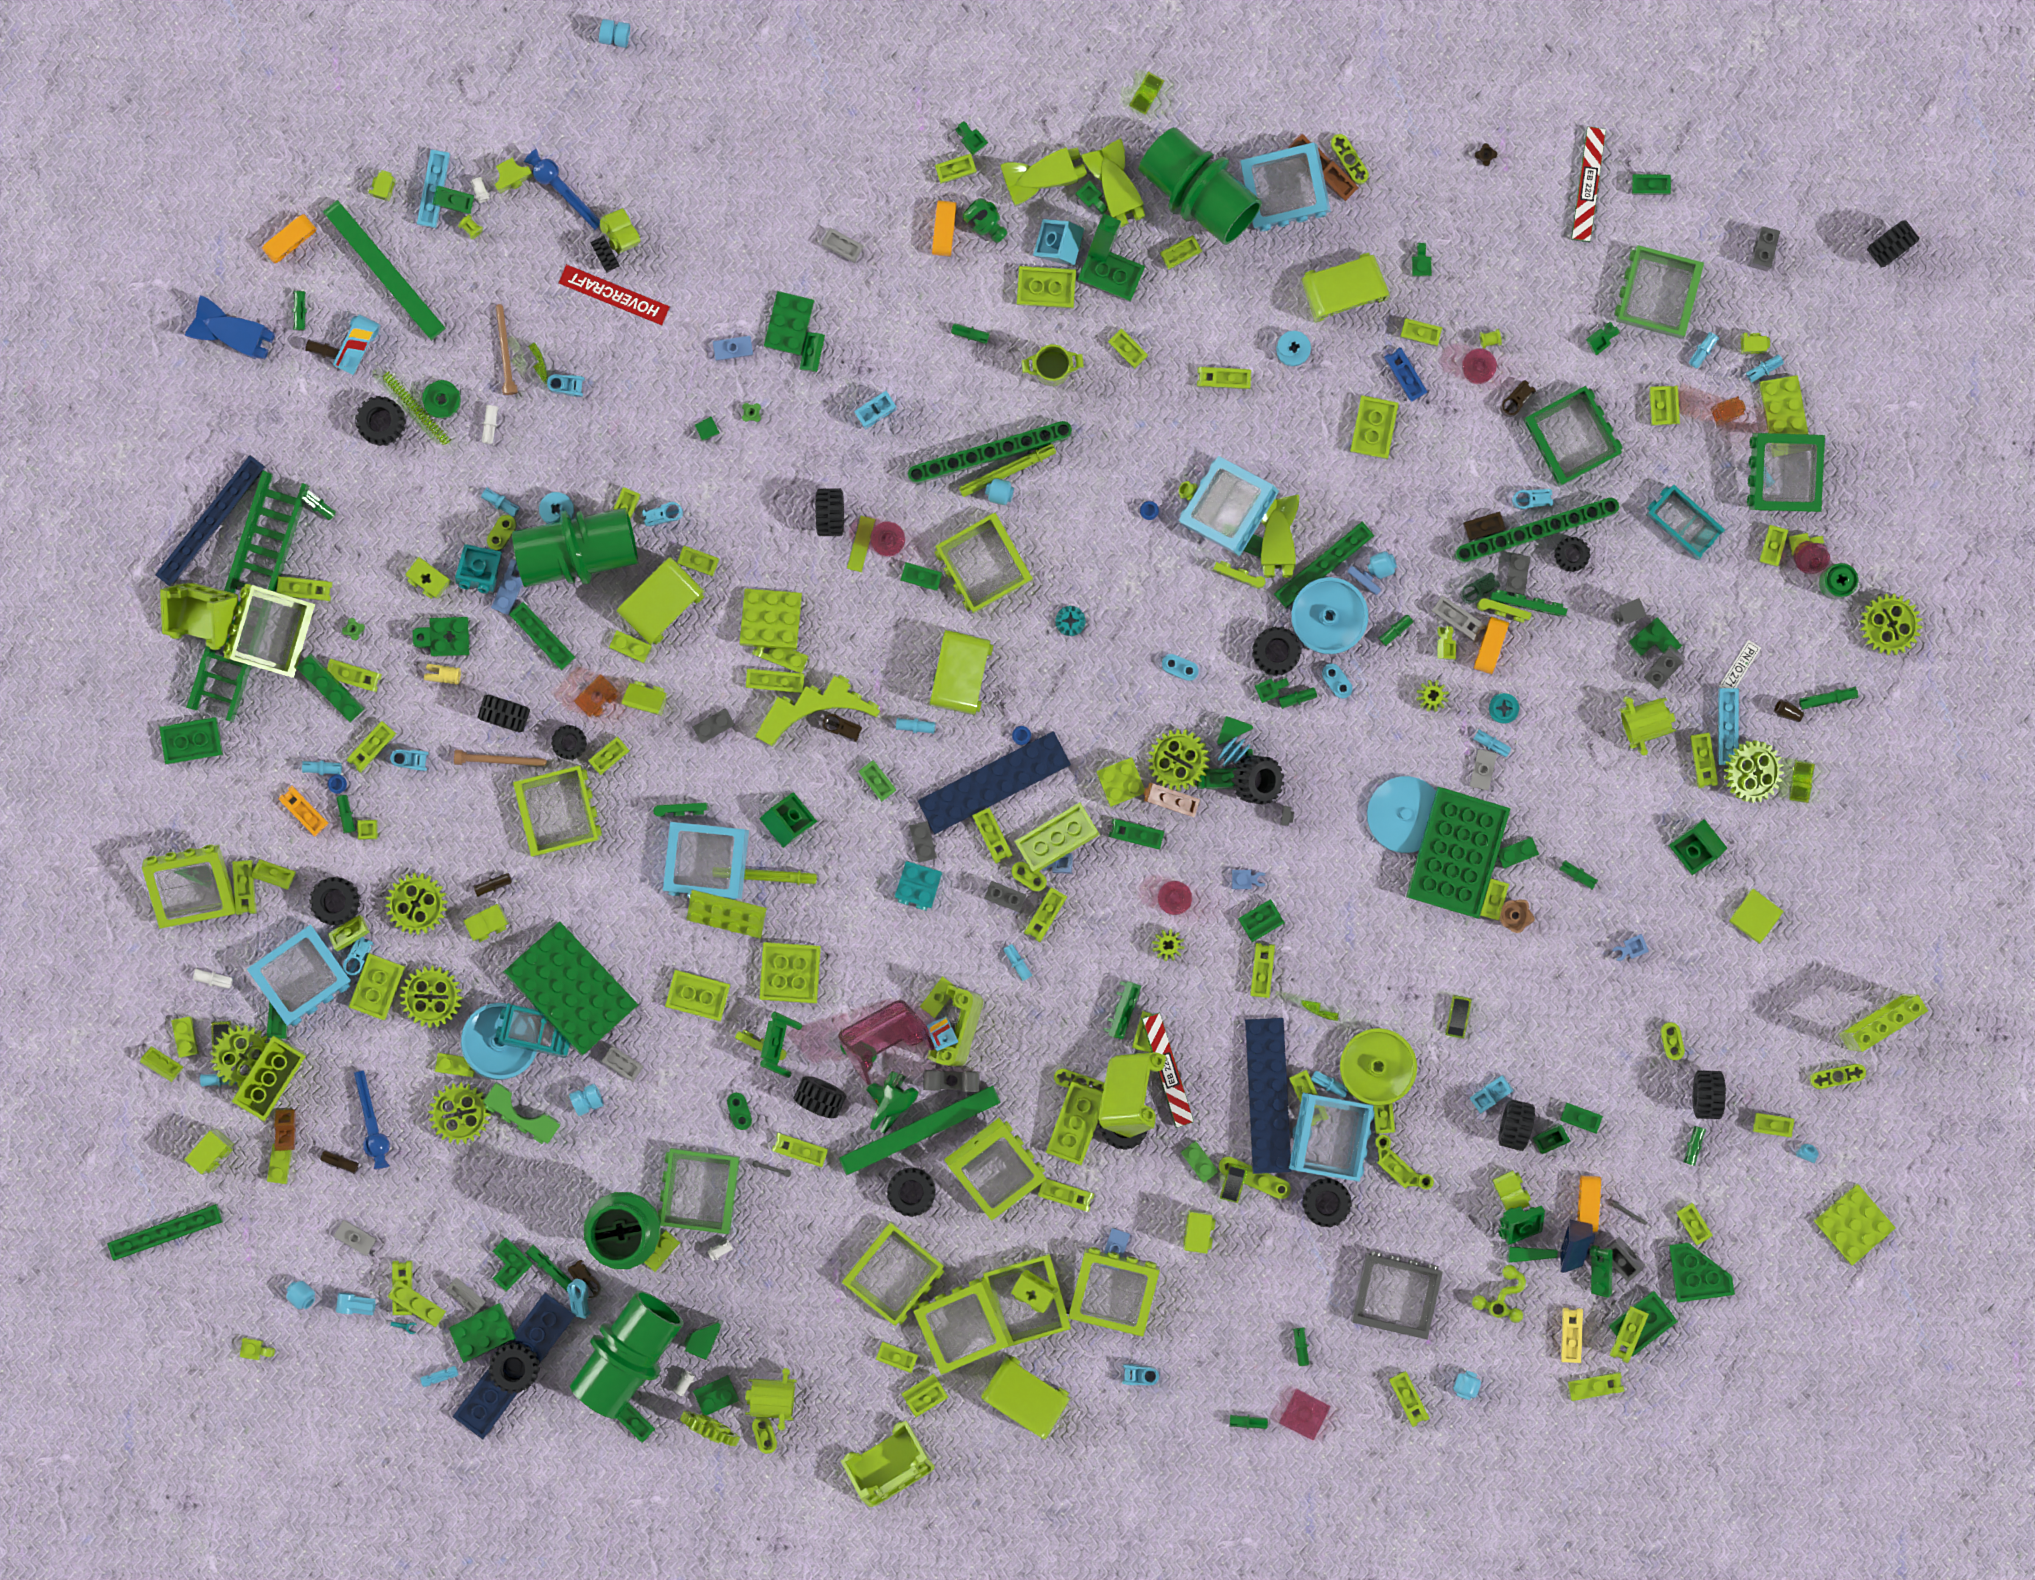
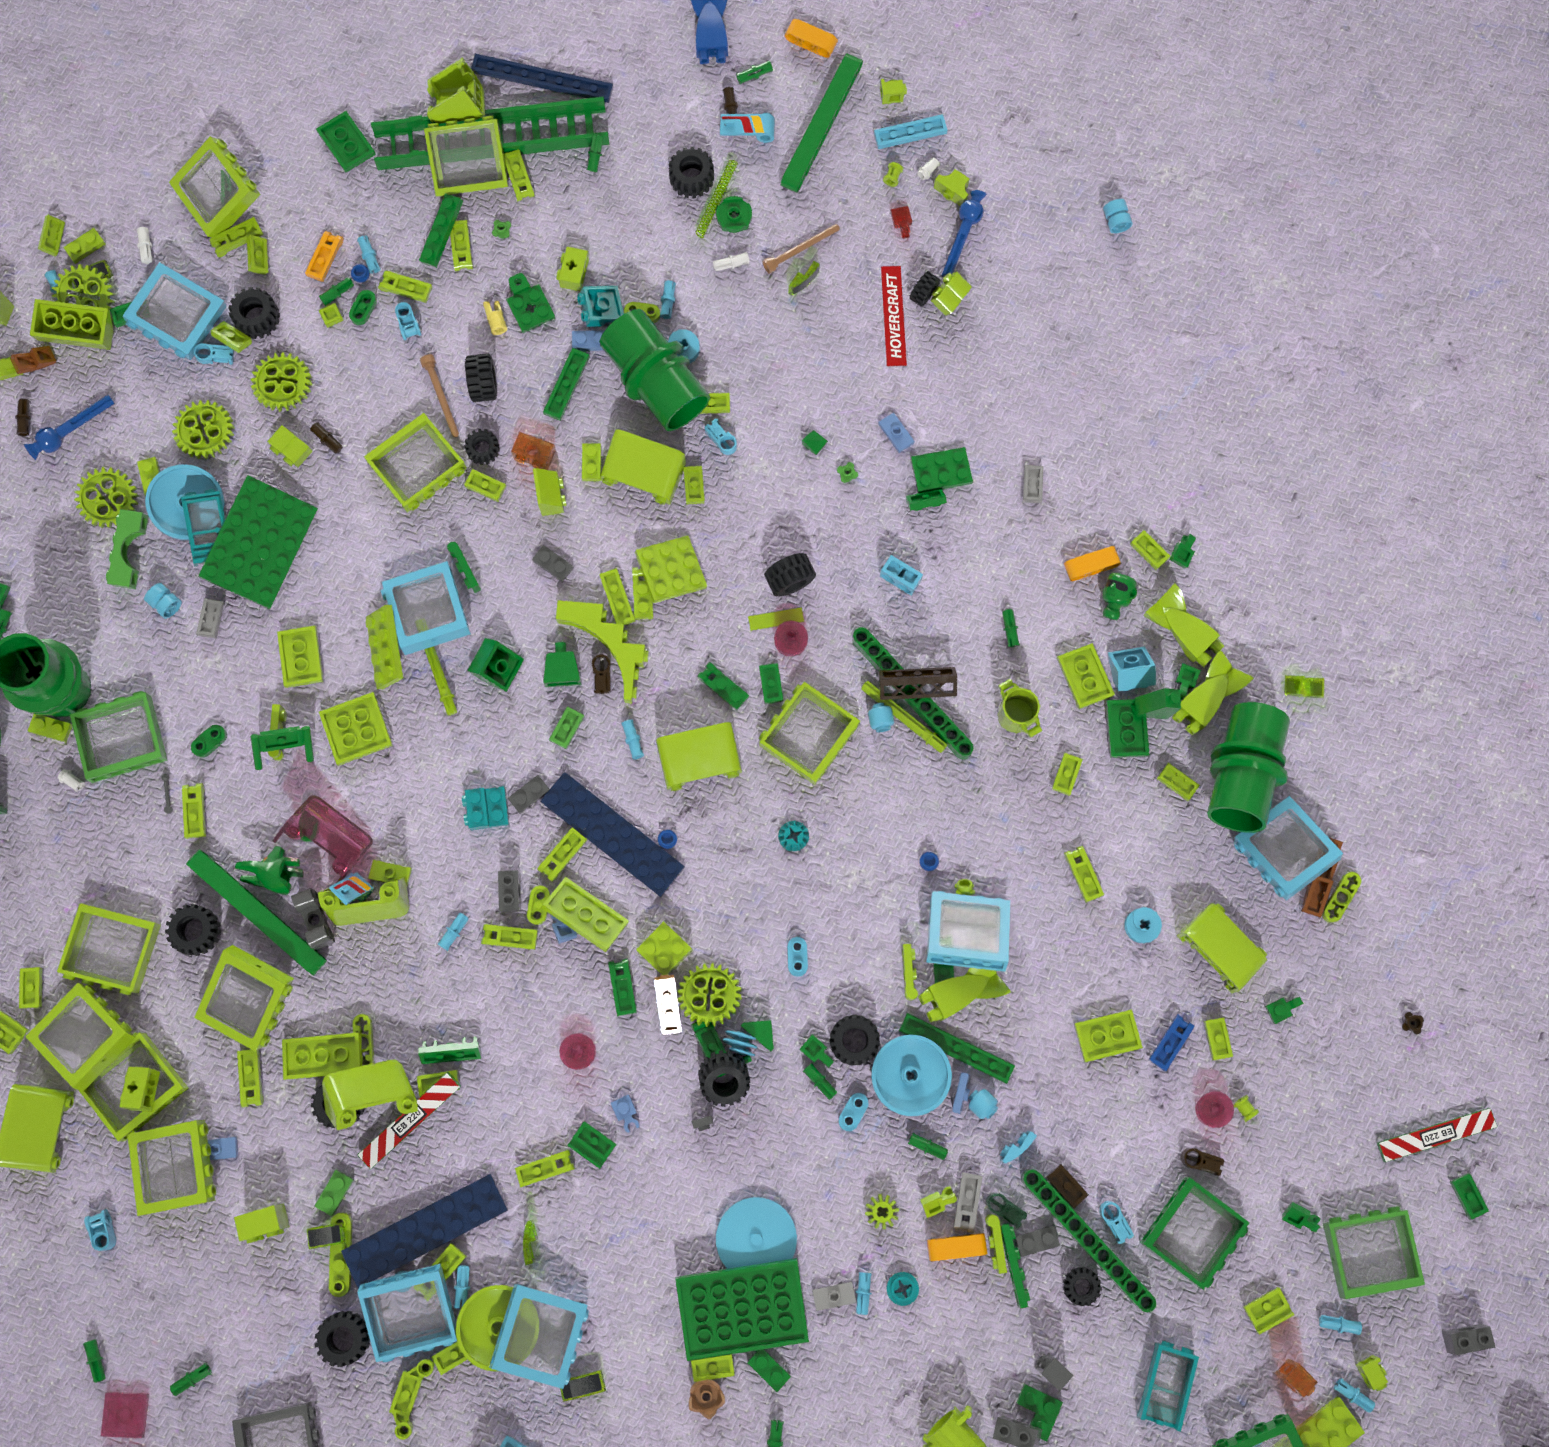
camera: 60 degrees right, 10 degrees down
lime plate [349,953,406,1021] -> none
green plate [432,185,474,215] -> none
medium azure piece [547,374,585,397] -> none
black tyre [793,1076,847,1118] -> none
lime gear [1152,929,1184,961] -> none
none -> green plate [349,290,377,325]
none -> piece [489,1284,589,1389]
none -> green torso [543,642,582,687]
none -> green plate [697,662,749,711]
none -> dark brown fence [879,667,957,700]
none -> clear red plate [890,206,912,239]
none -> medium azure slope [1000,1131,1037,1163]

